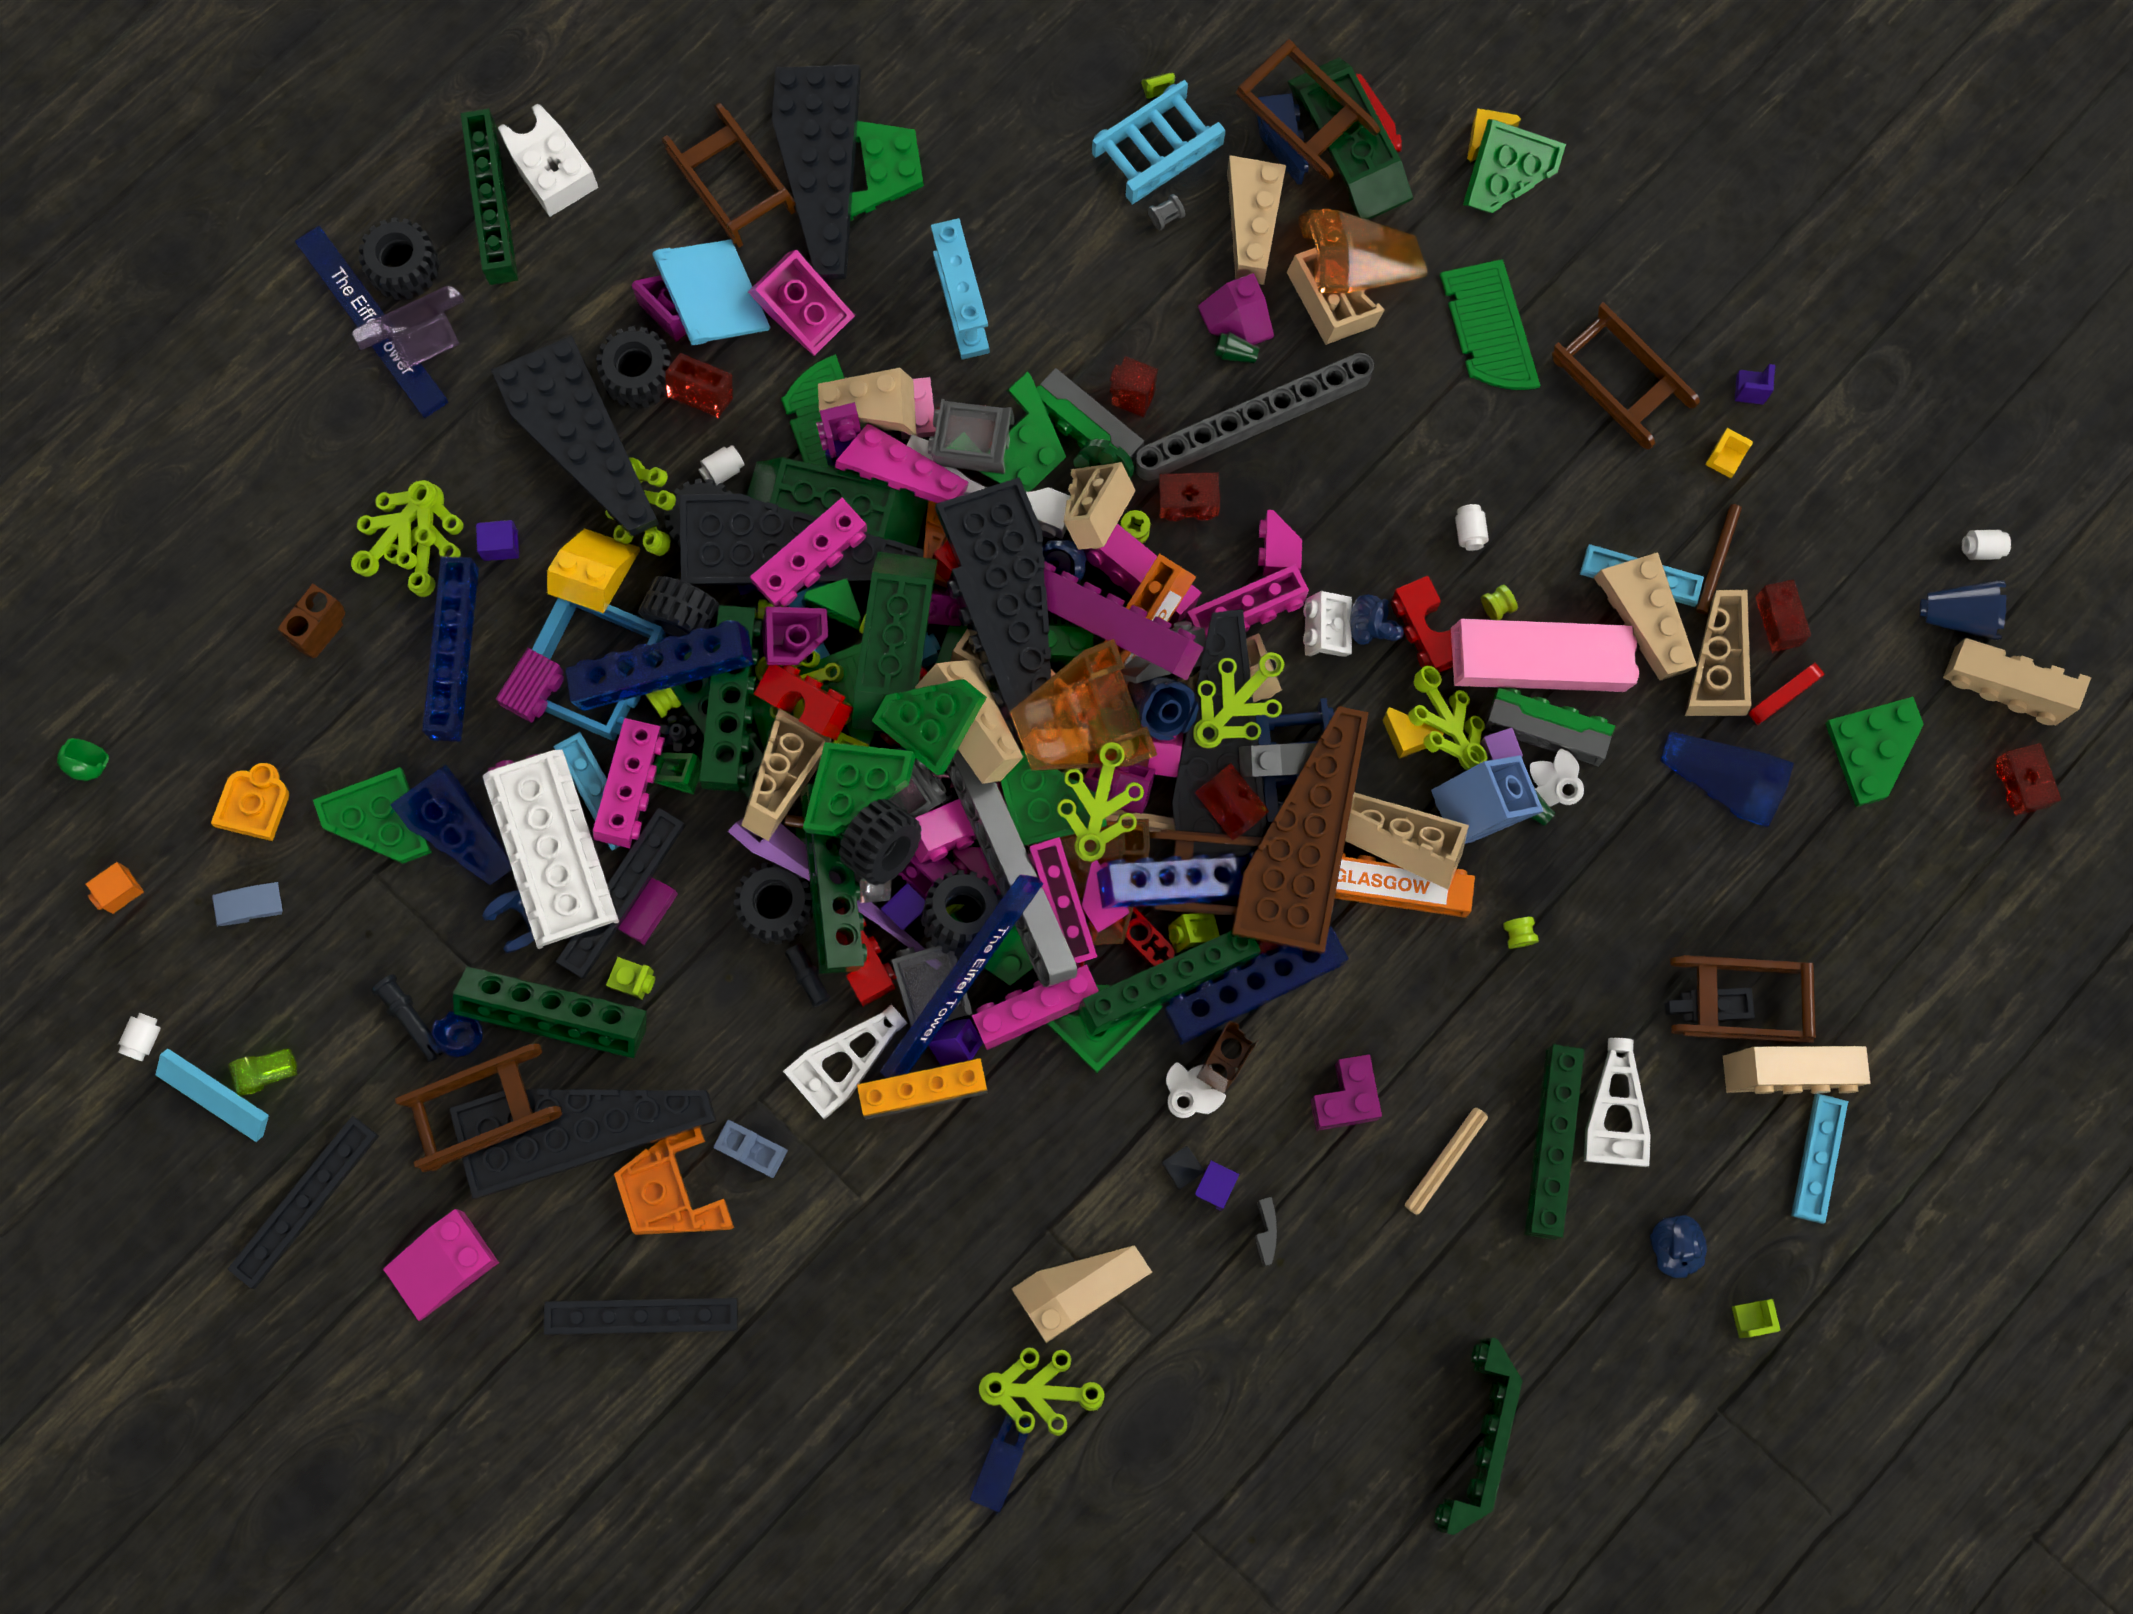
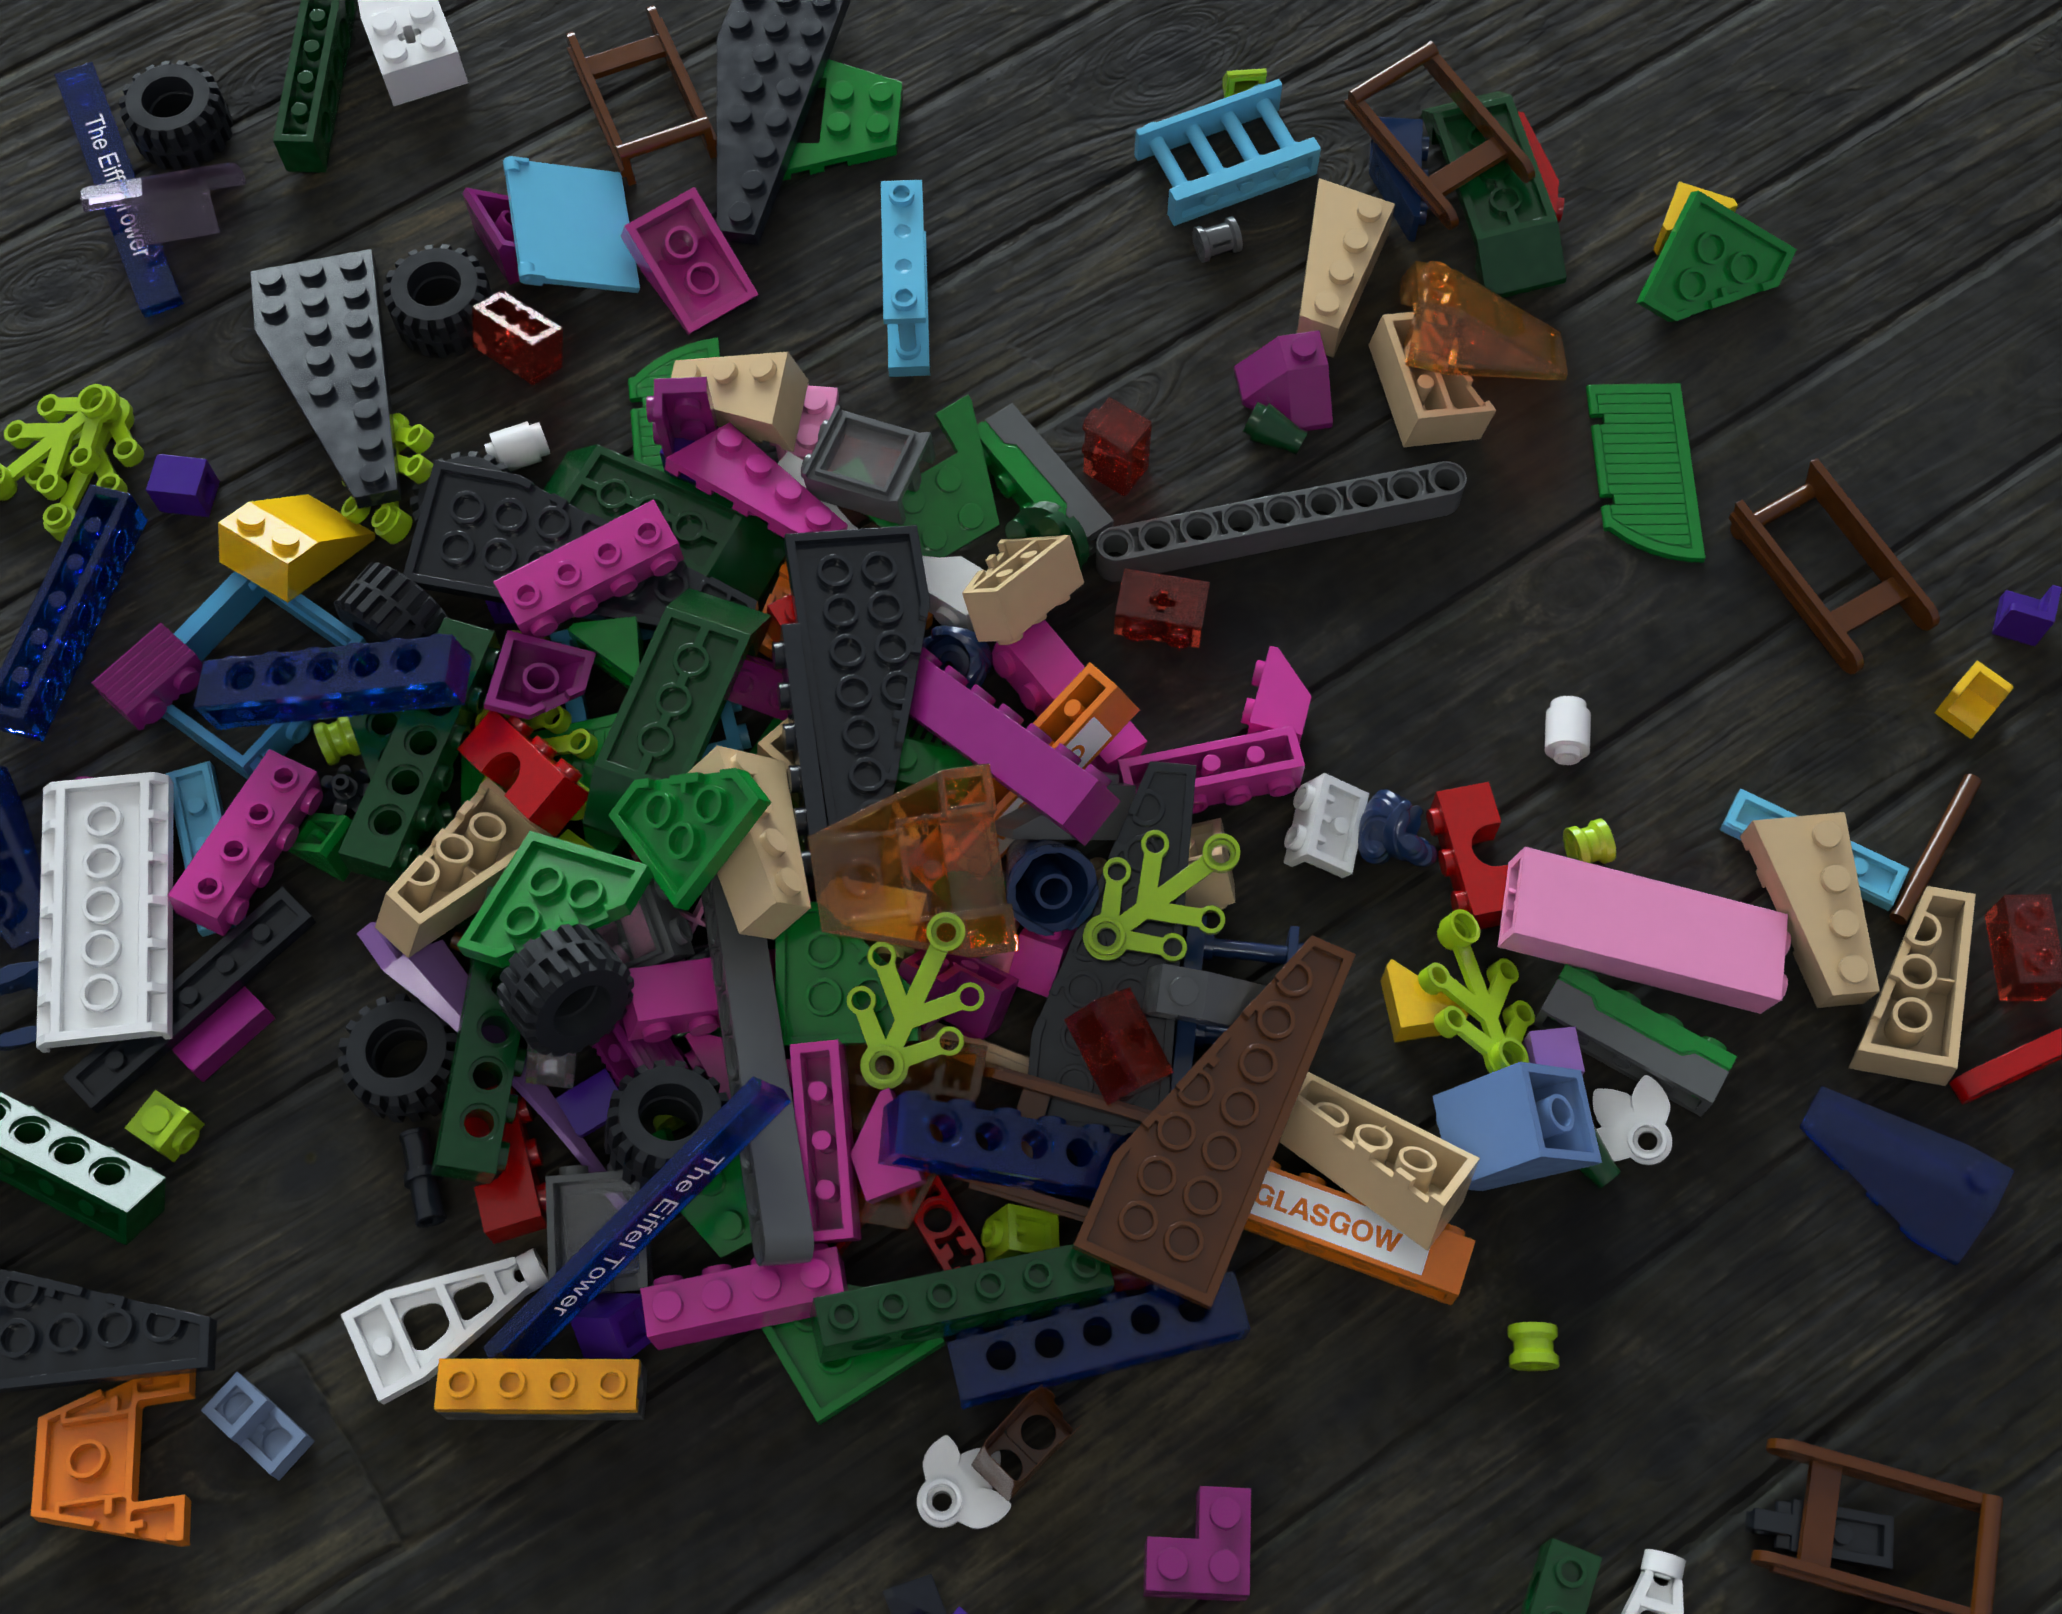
camera: 15 degrees right, 10 degrees down
lime wheel [1121,510,1150,544] -> none

